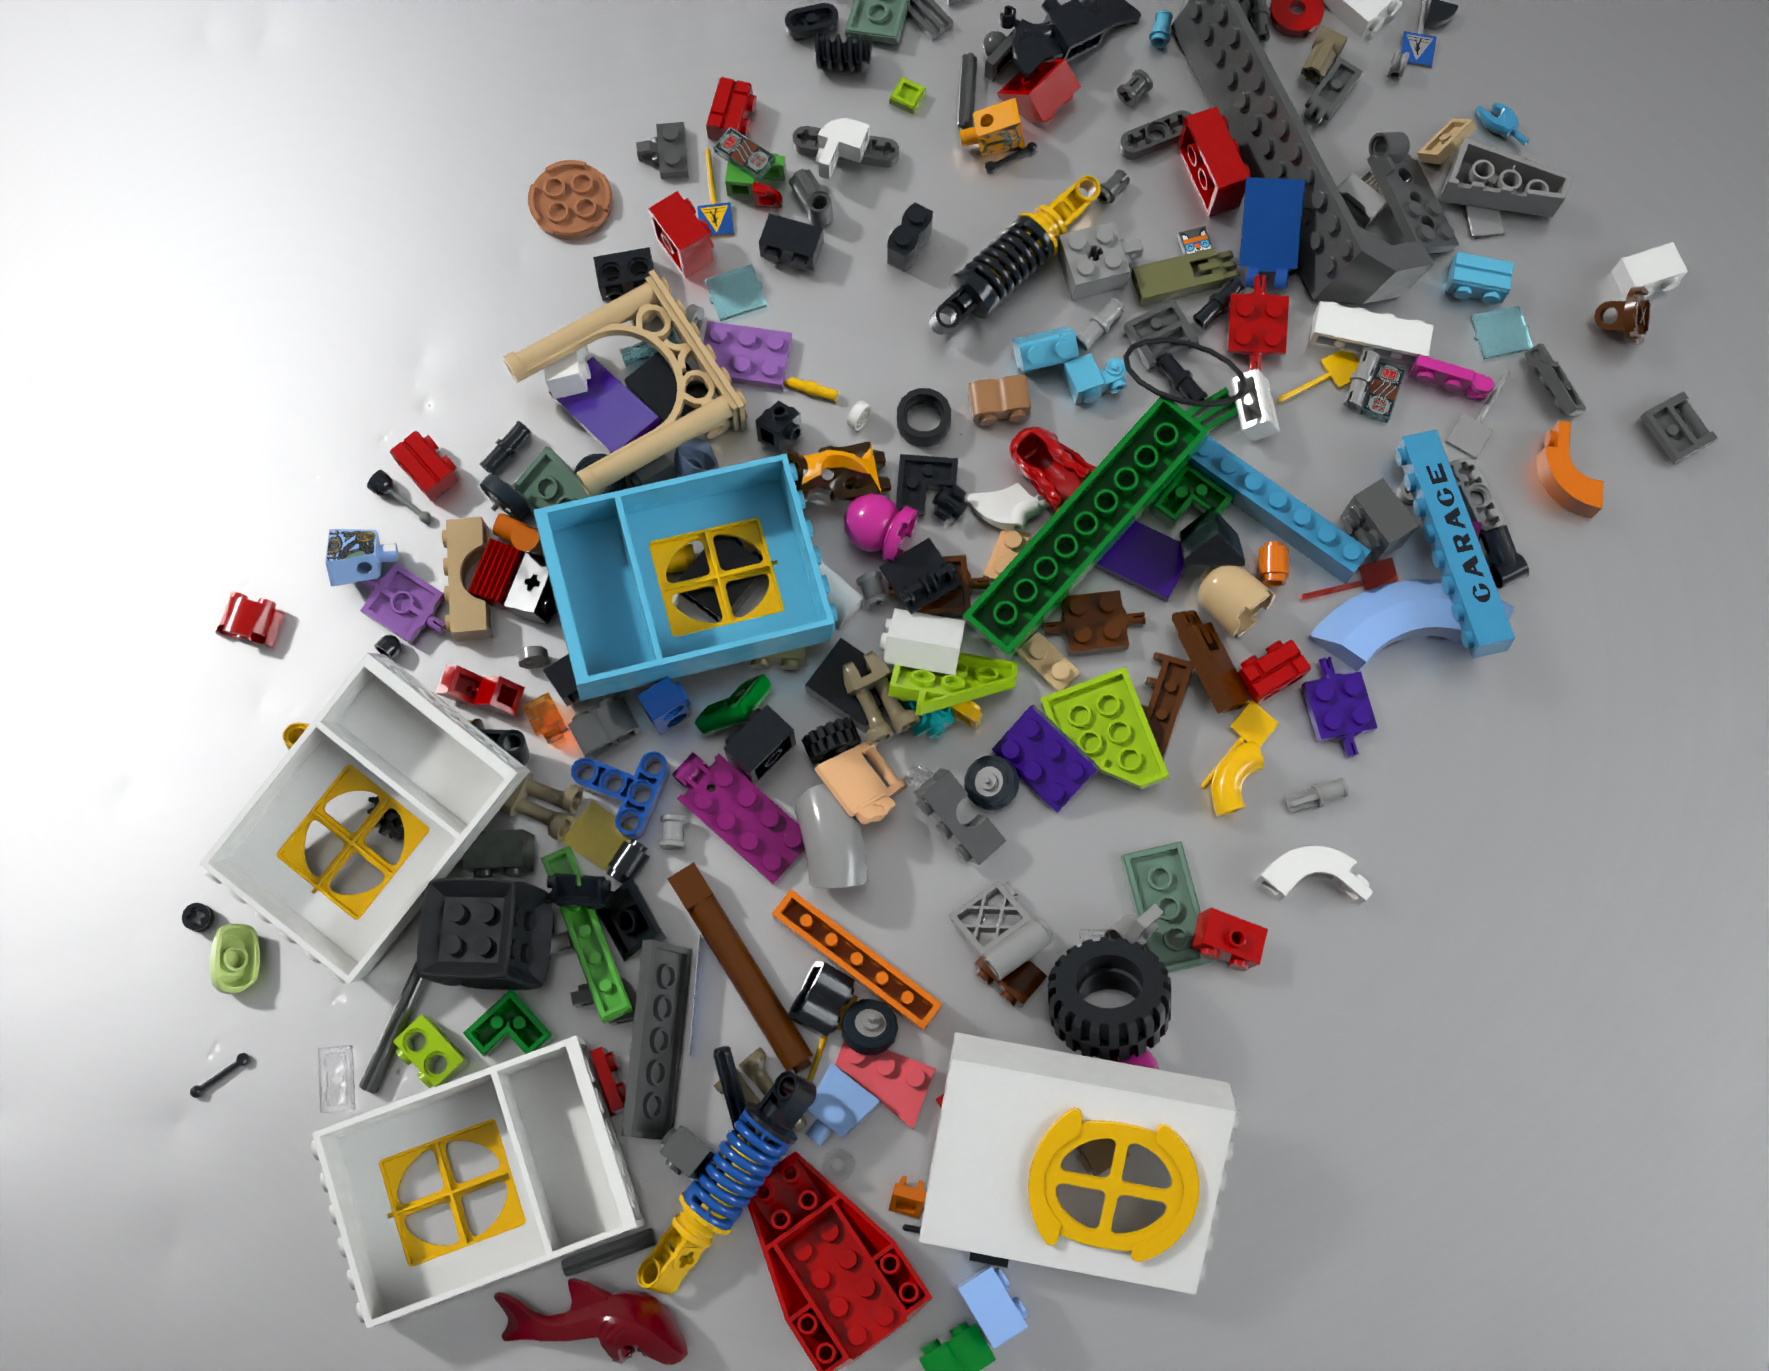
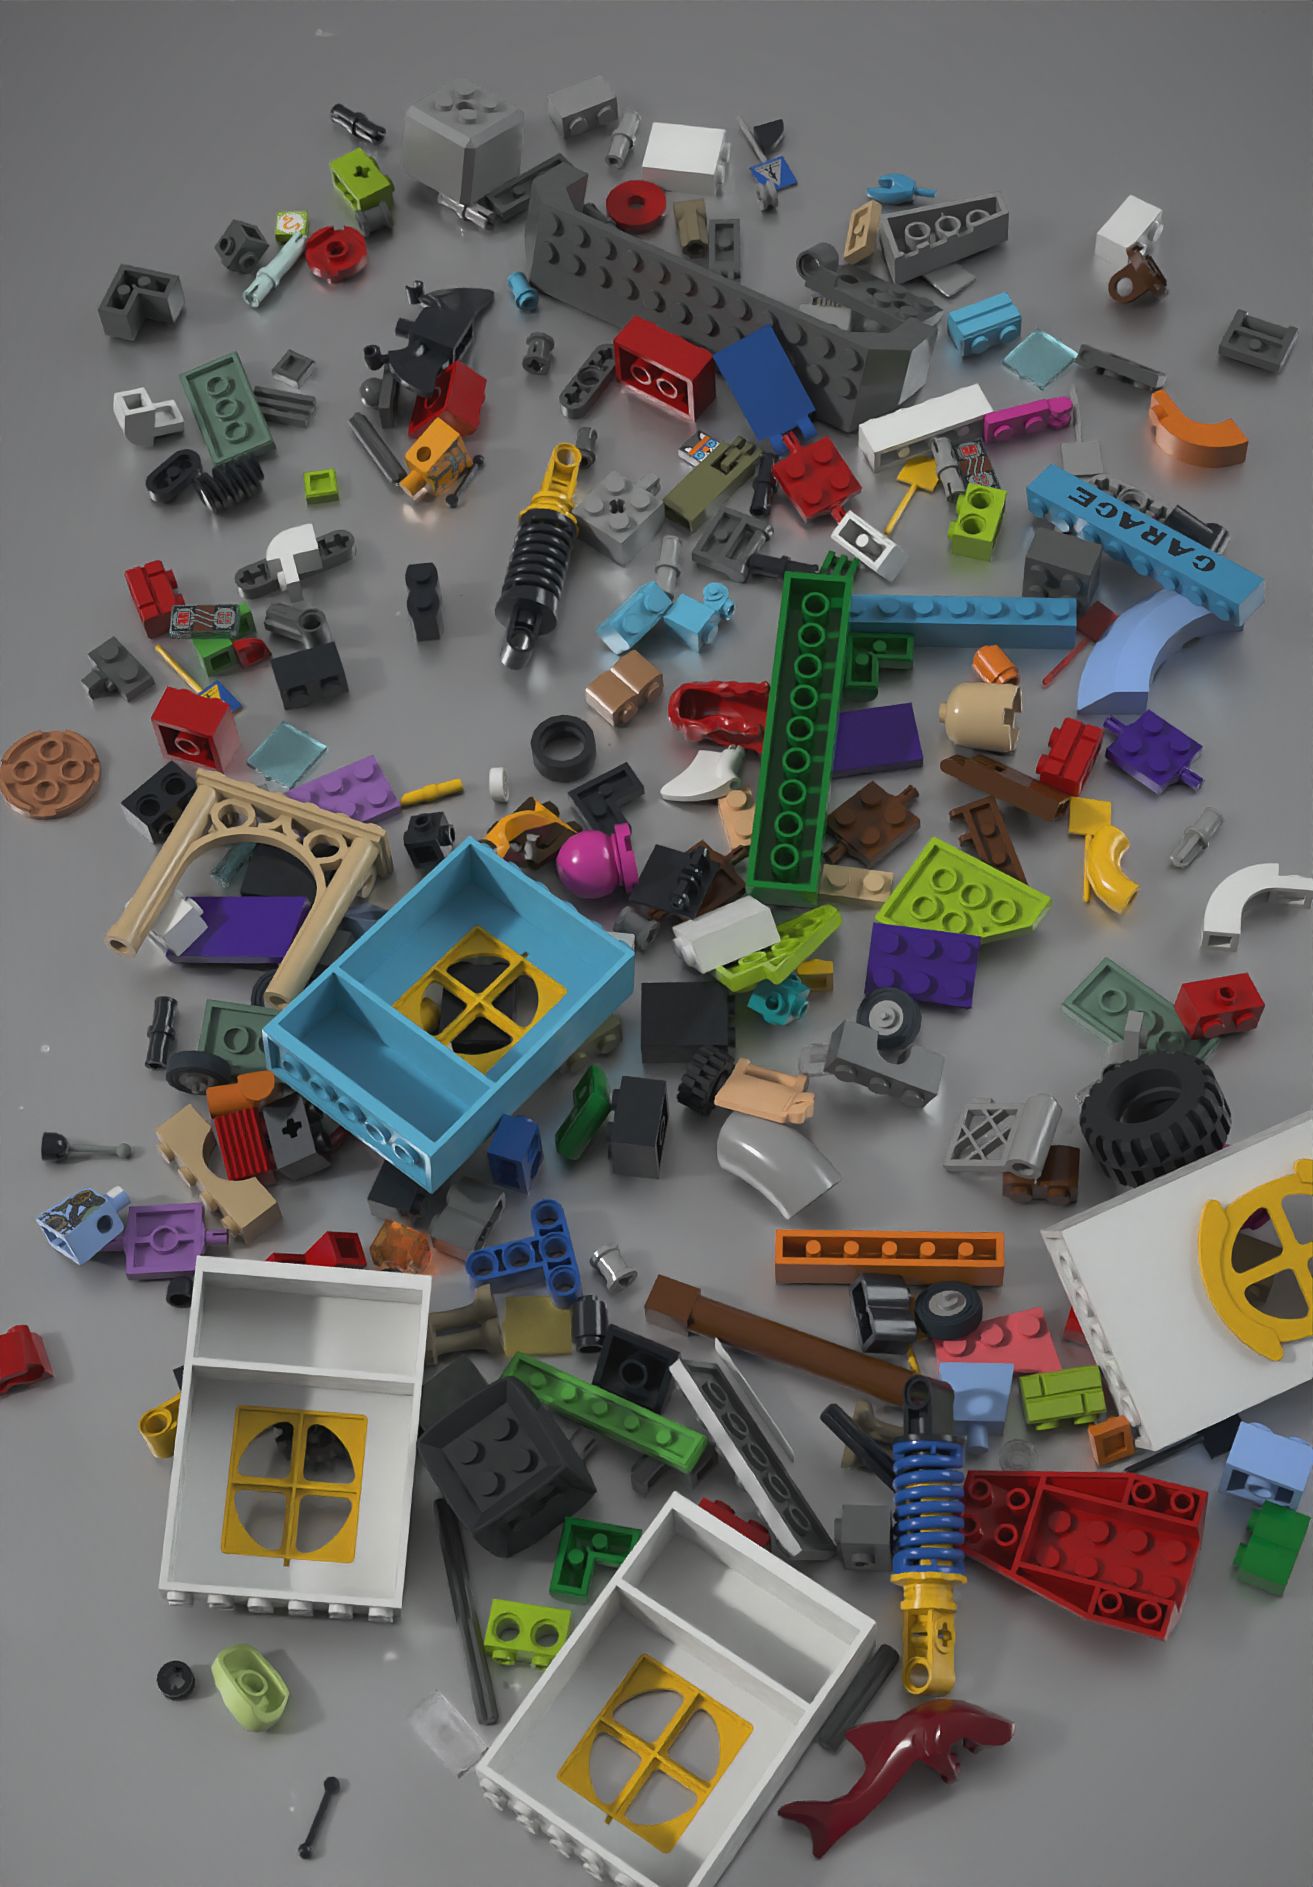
camera: 30 degrees left, 15 degrees down
red brick [389,431,458,501] -> none
light grey tile [517,646,549,669] -> none
black hinge [544,873,615,910] -> none
magenta hinge [672,752,805,885] -> none
dark tan piece [842,651,921,746] -> none
black gear [932,484,968,522] -> none
black piece [1123,338,1247,407] -> none
black slope [1179,507,1245,567] -> none
none -> lime brick [947,483,1007,562]
none -> lime brick [1017,1365,1106,1430]

